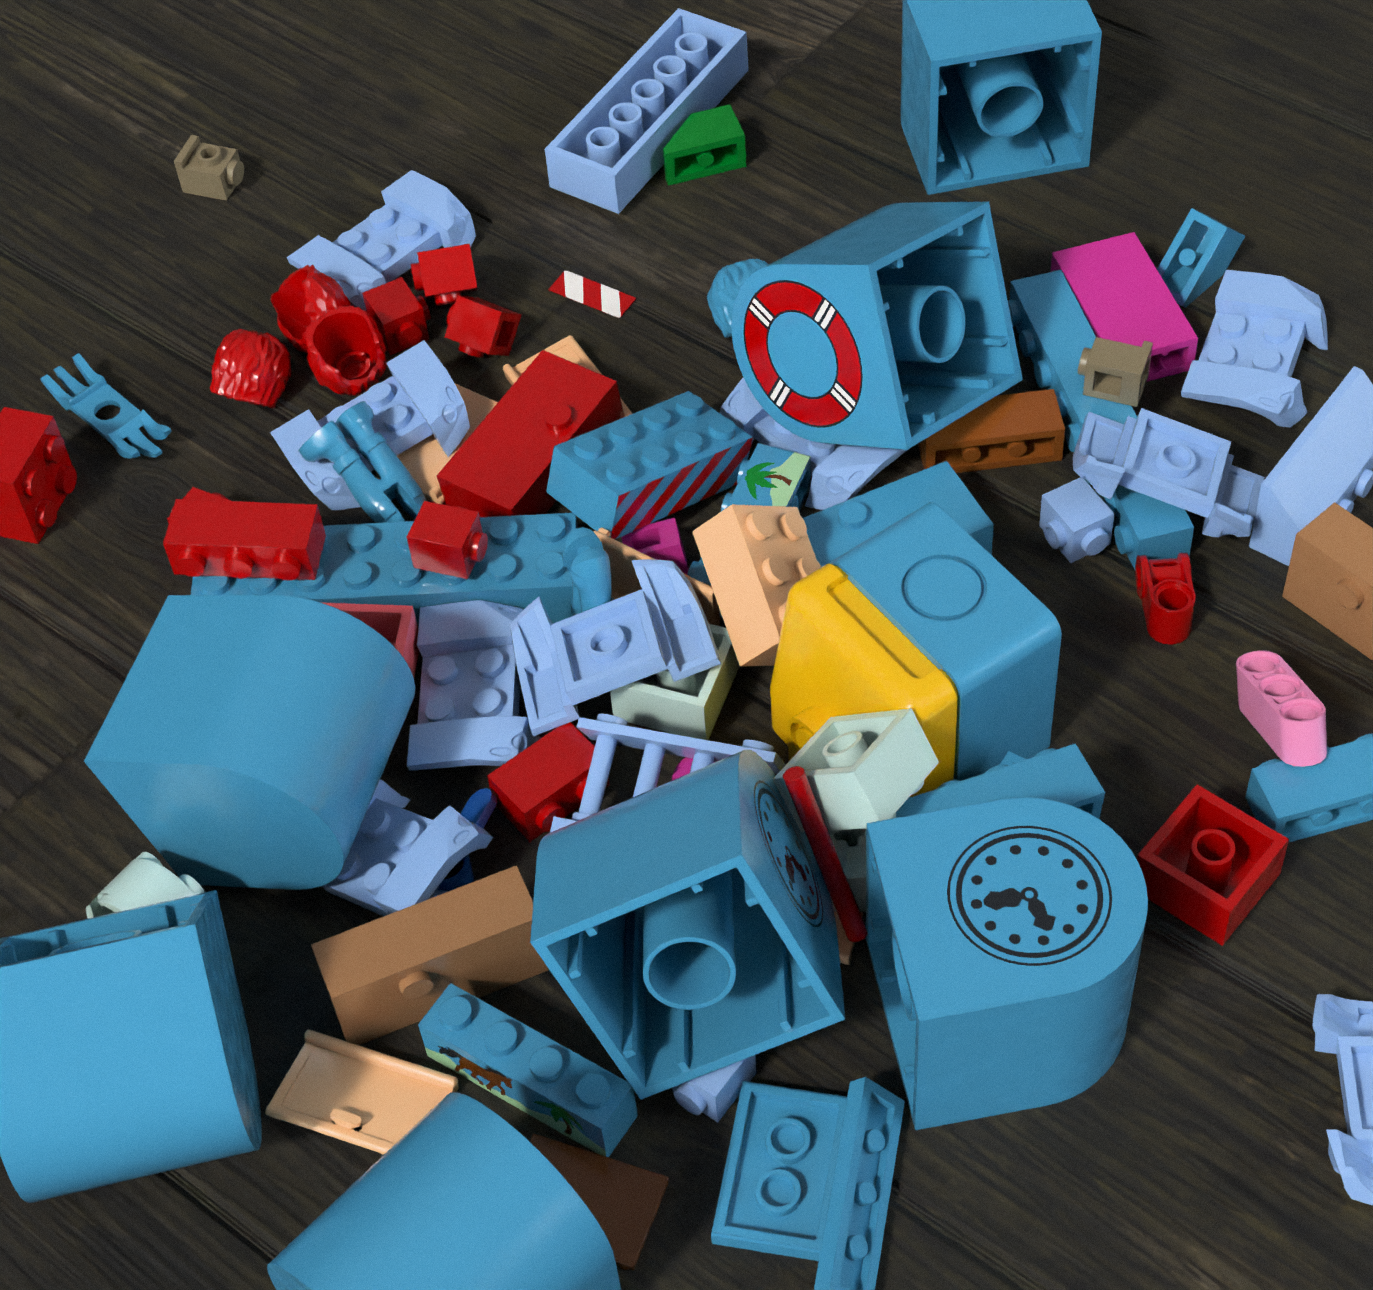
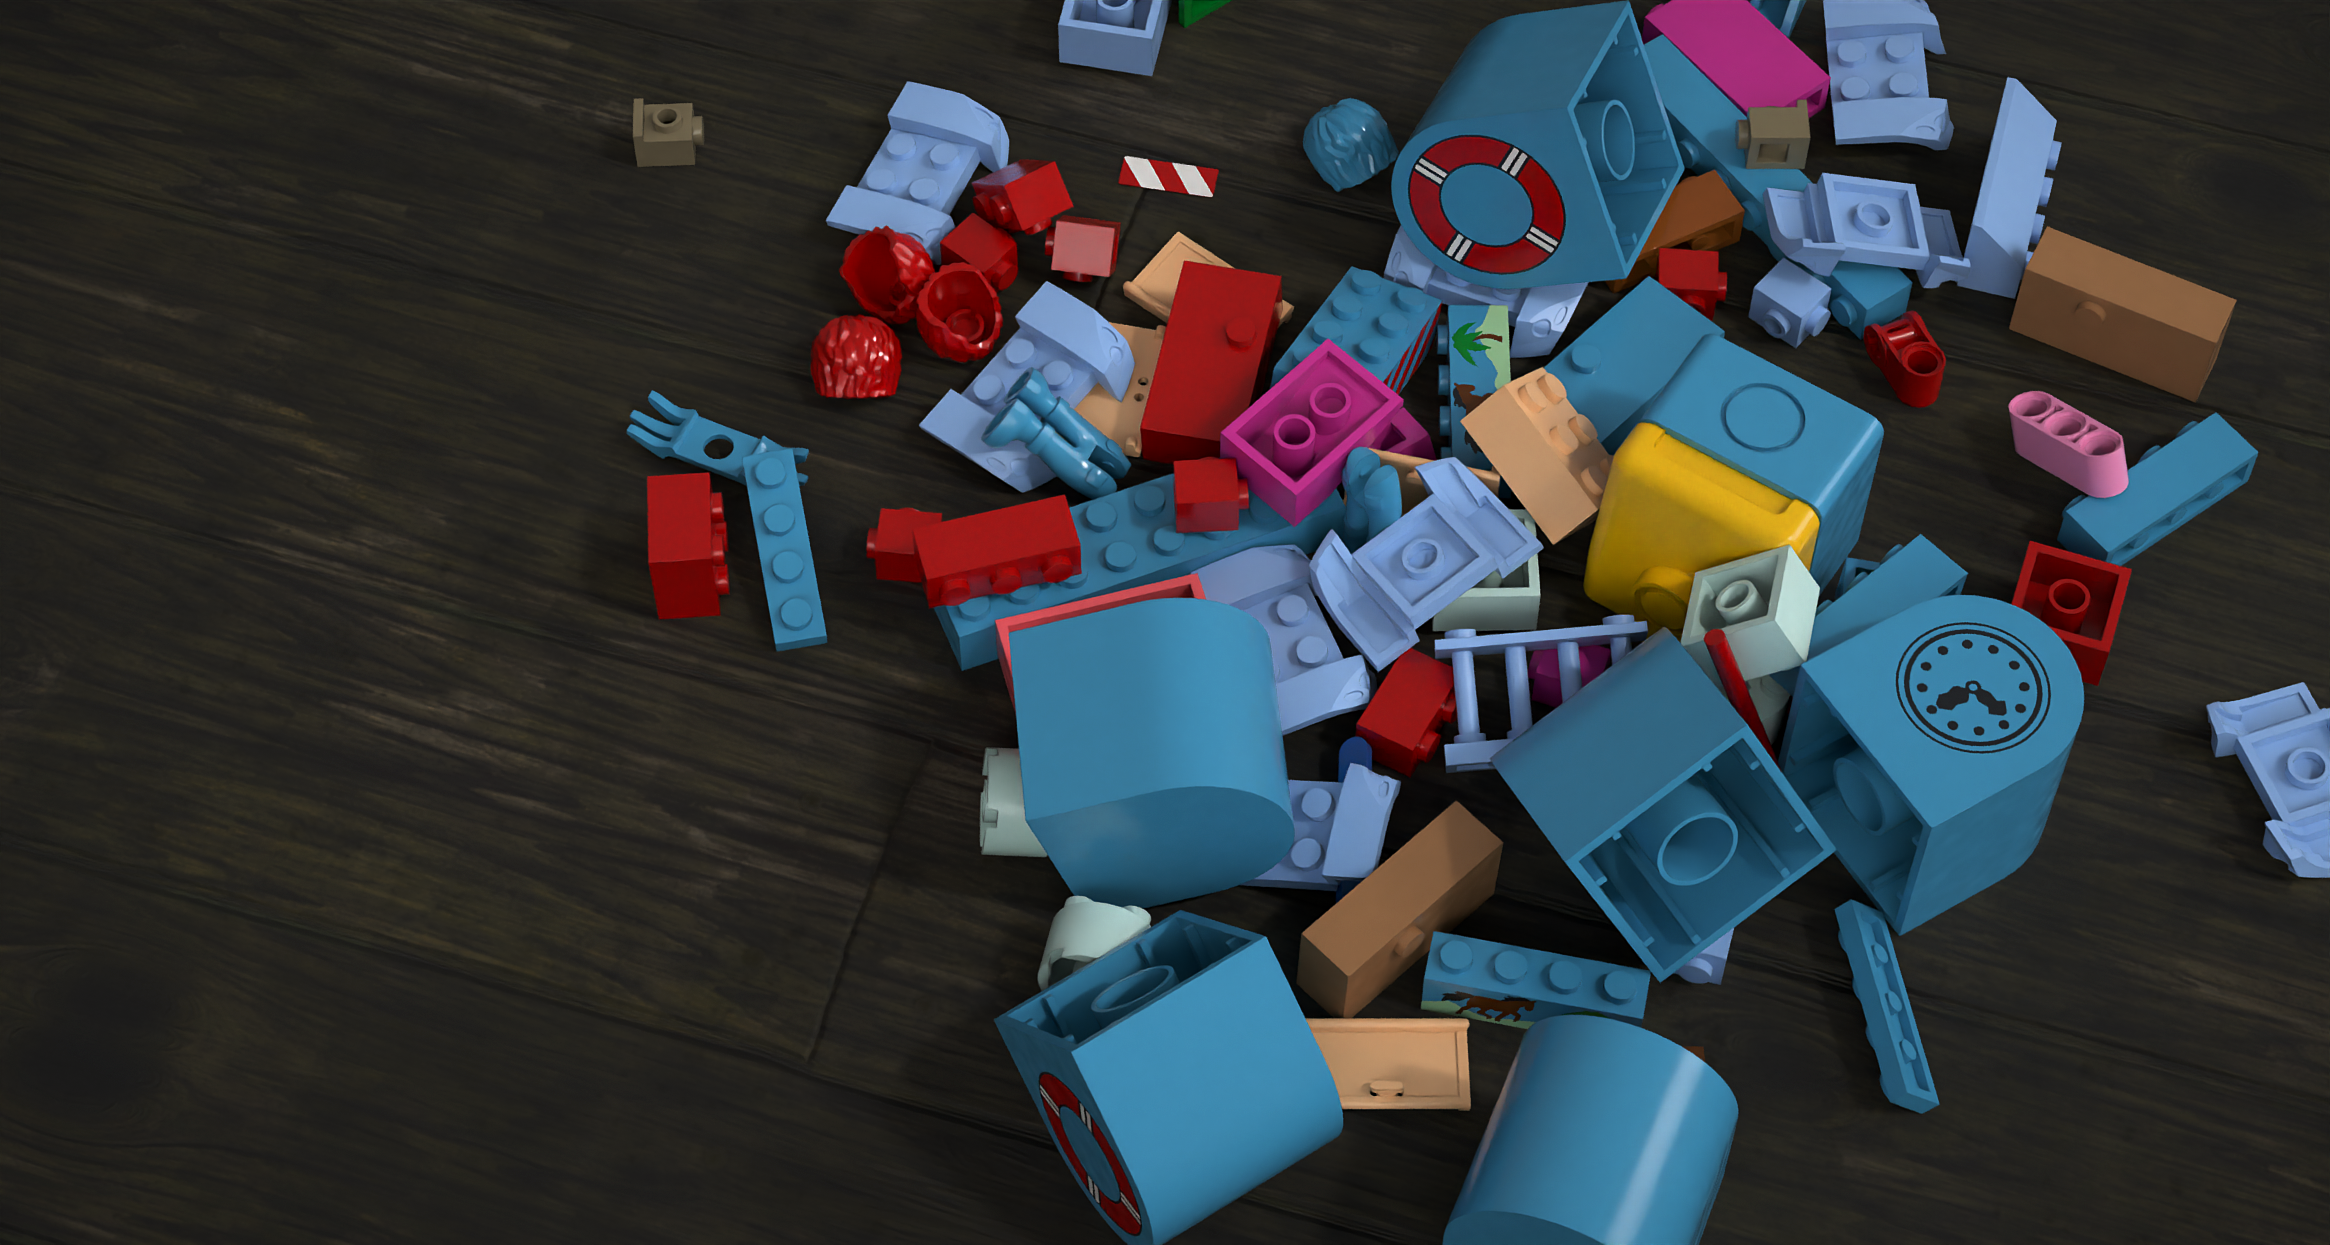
camera: 25 degrees left, 5 degrees up
dark azure tile [711,1081,847,1261] -> none
none -> dark azure plate [742,448,827,652]
none -> dark pink slope [1220,339,1404,527]
none -> red brick [1654,248,1727,321]

